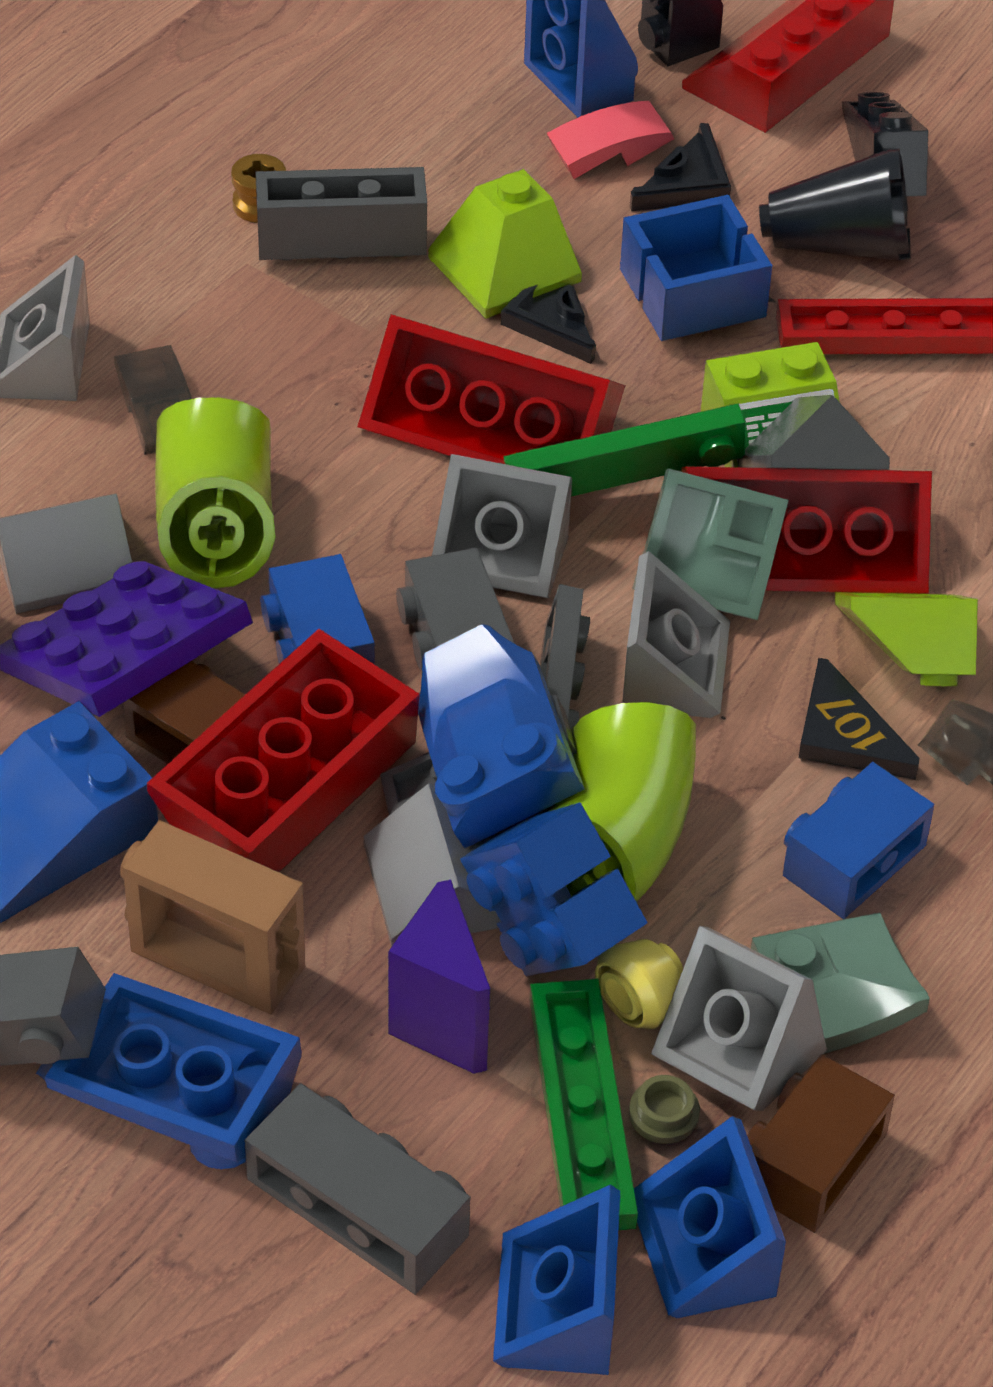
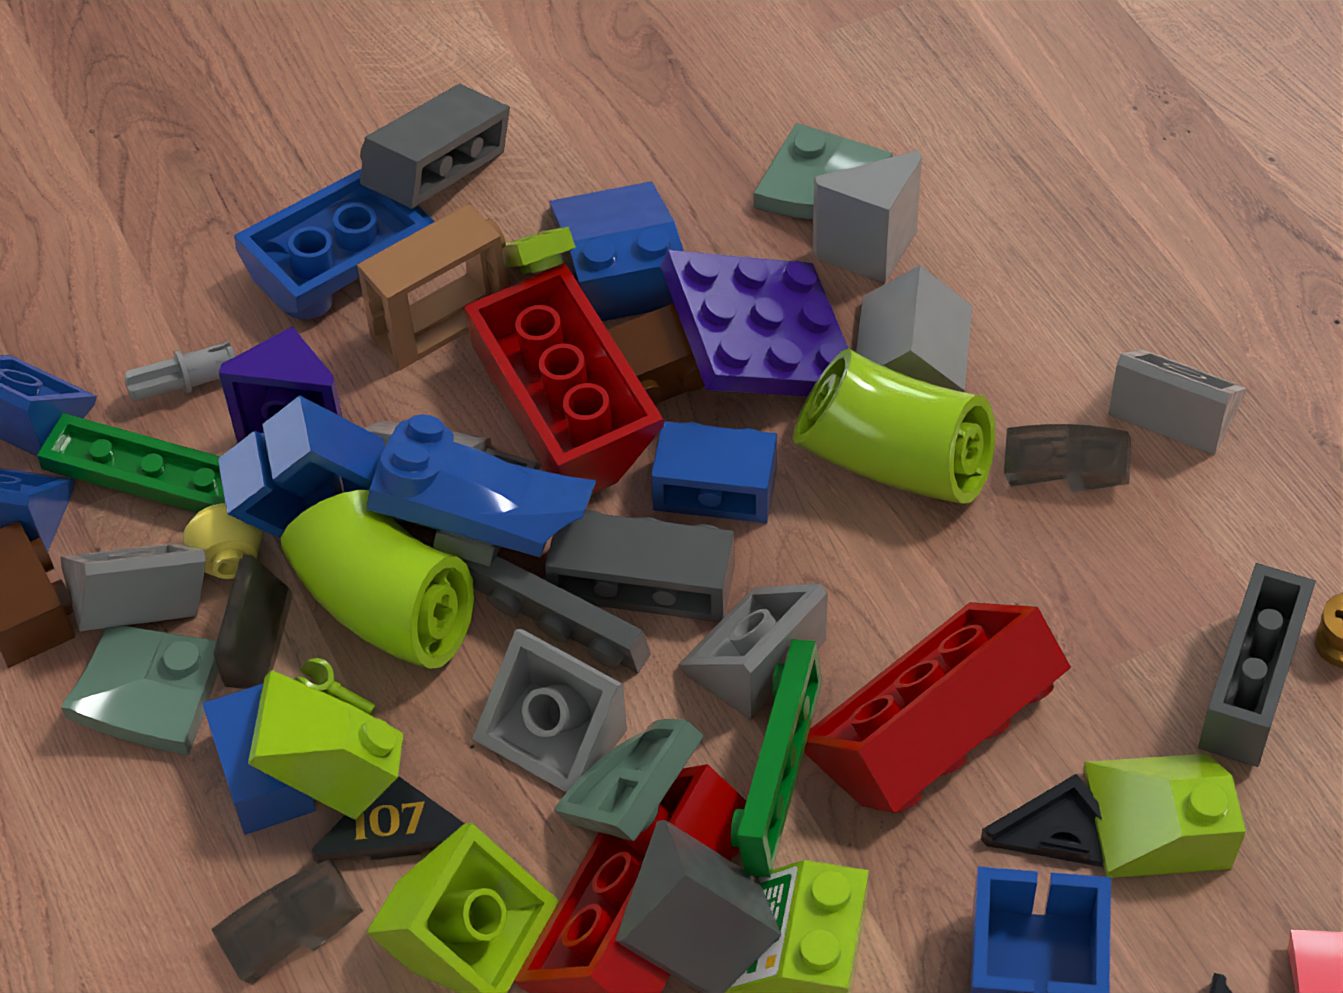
camera: 120 degrees right, 5 degrees up
dark grey brick [245,1083,471,1295] -> none
olive plate [629,1075,700,1144] -> none
none -> light grey axle [124,341,236,401]
none -> clear smoke slope [214,555,293,689]
none -> lime slope [248,670,403,820]
none -> lime hand [294,658,376,715]
none -> lime hinge [502,226,576,274]

